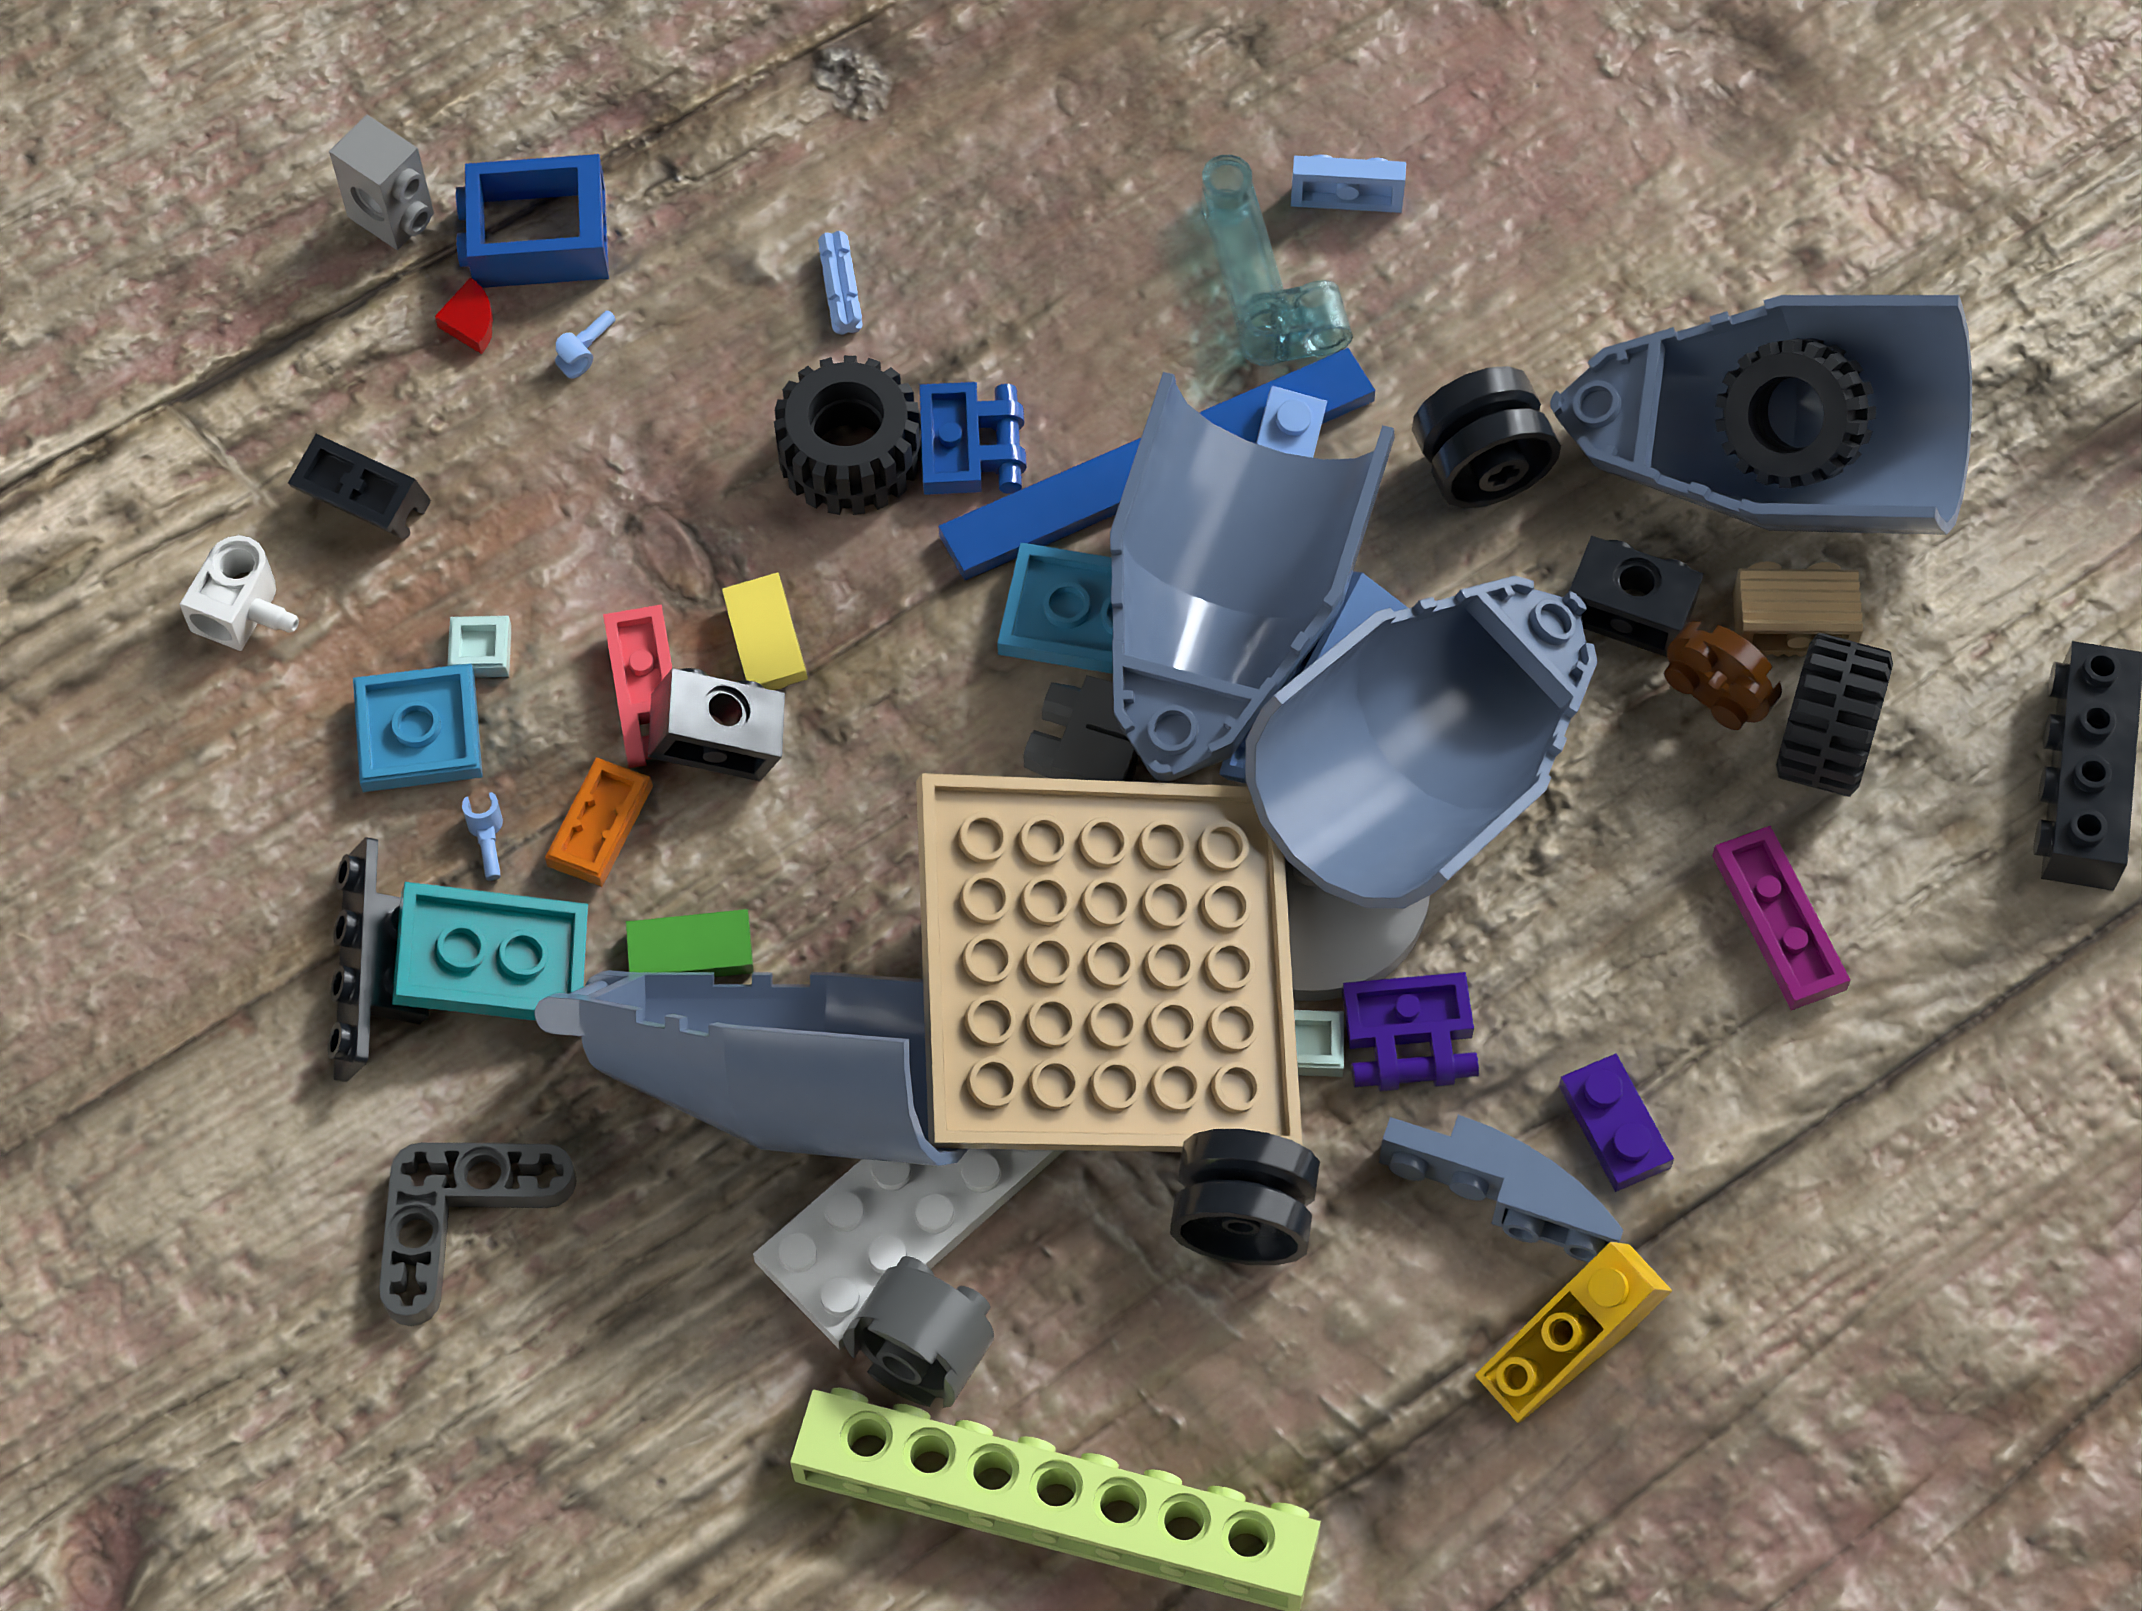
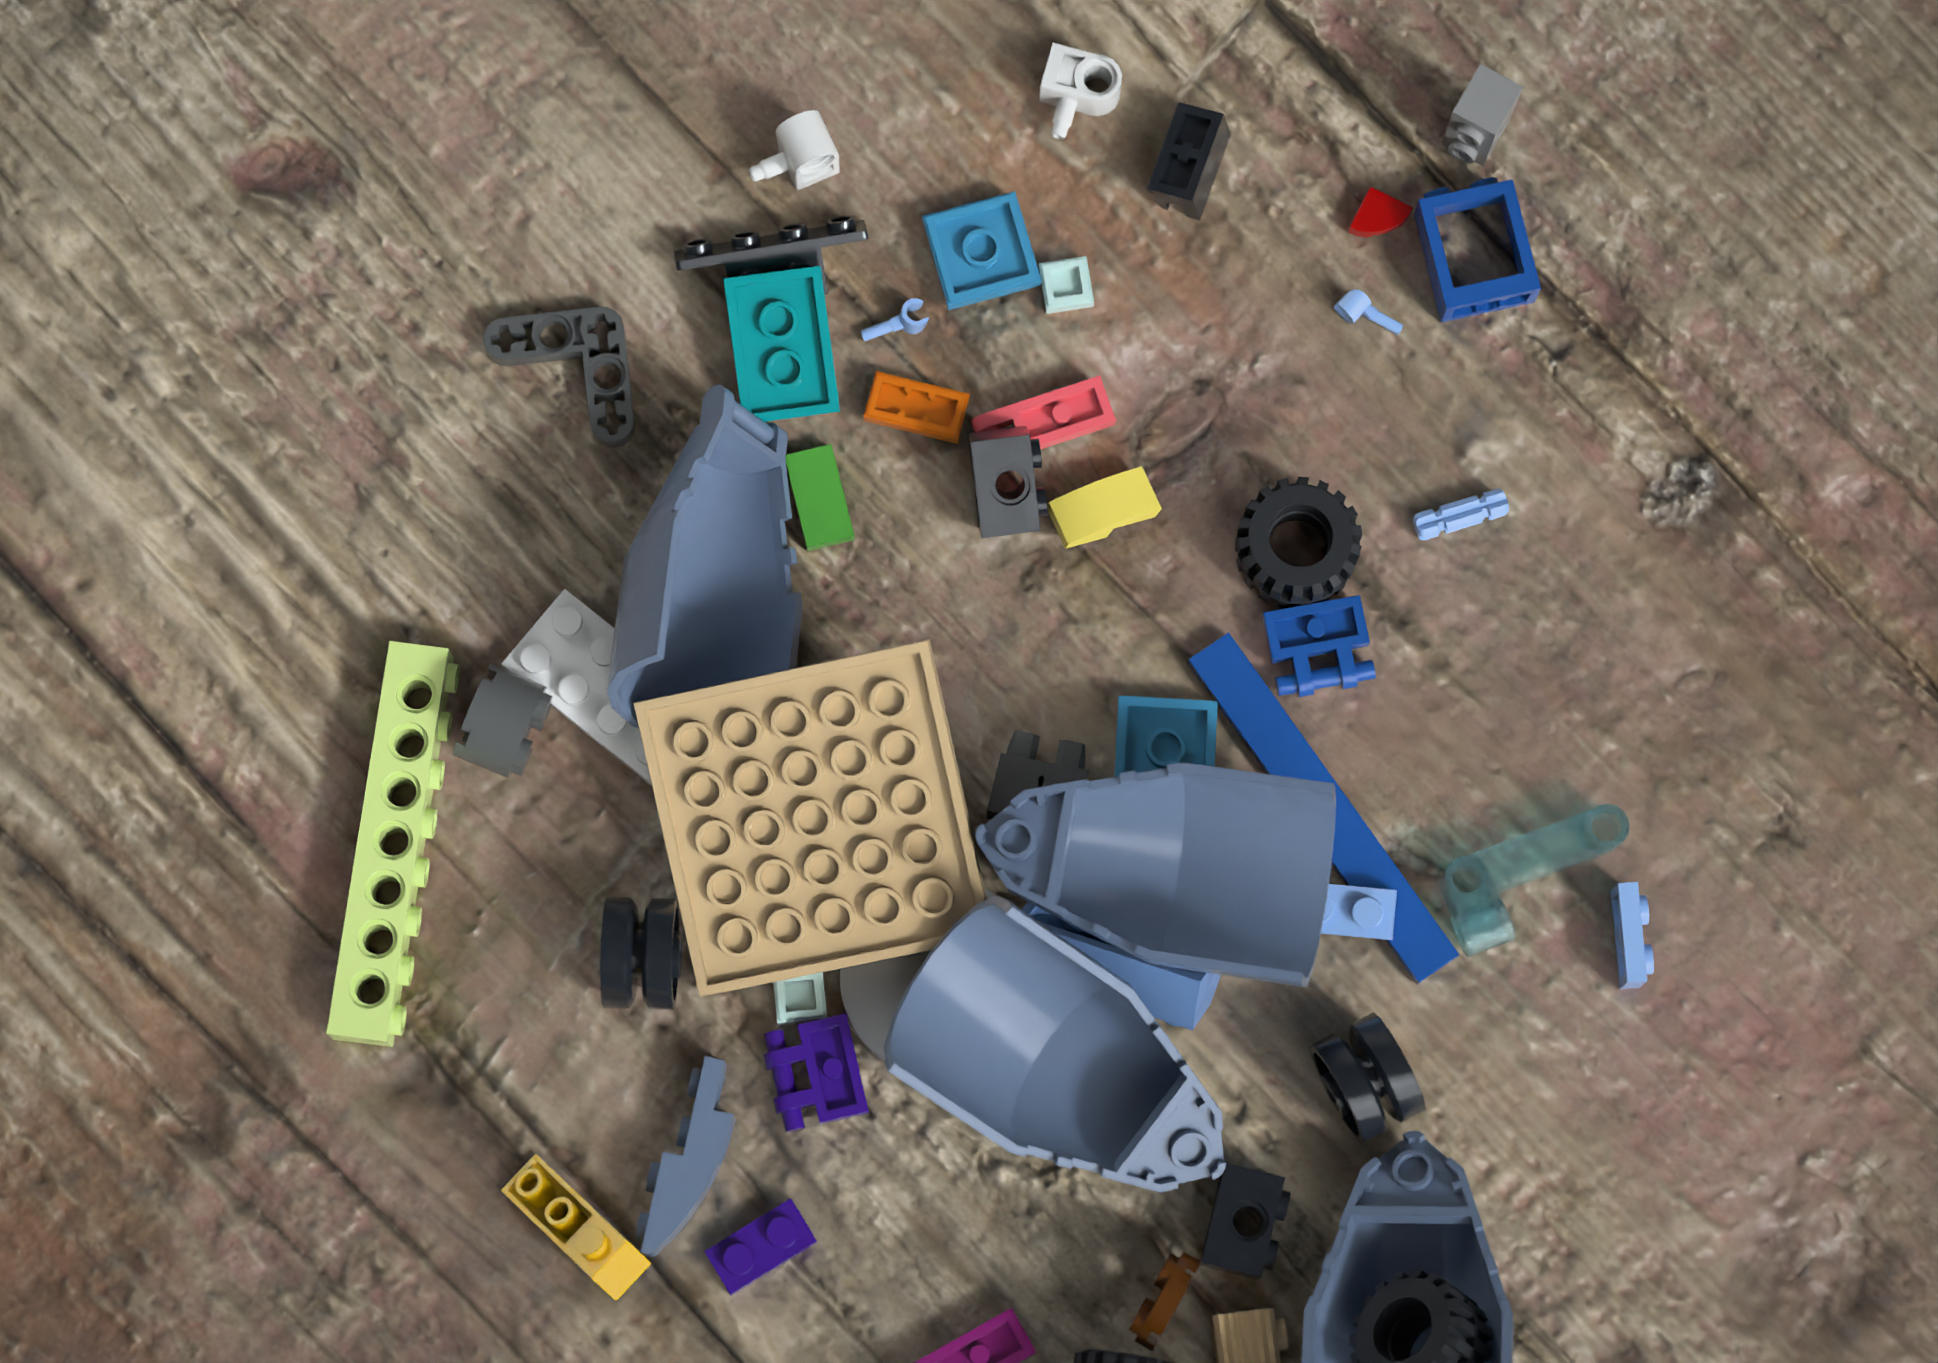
camera: 80 degrees right, 15 degrees up
none -> white piece [748,110,840,190]

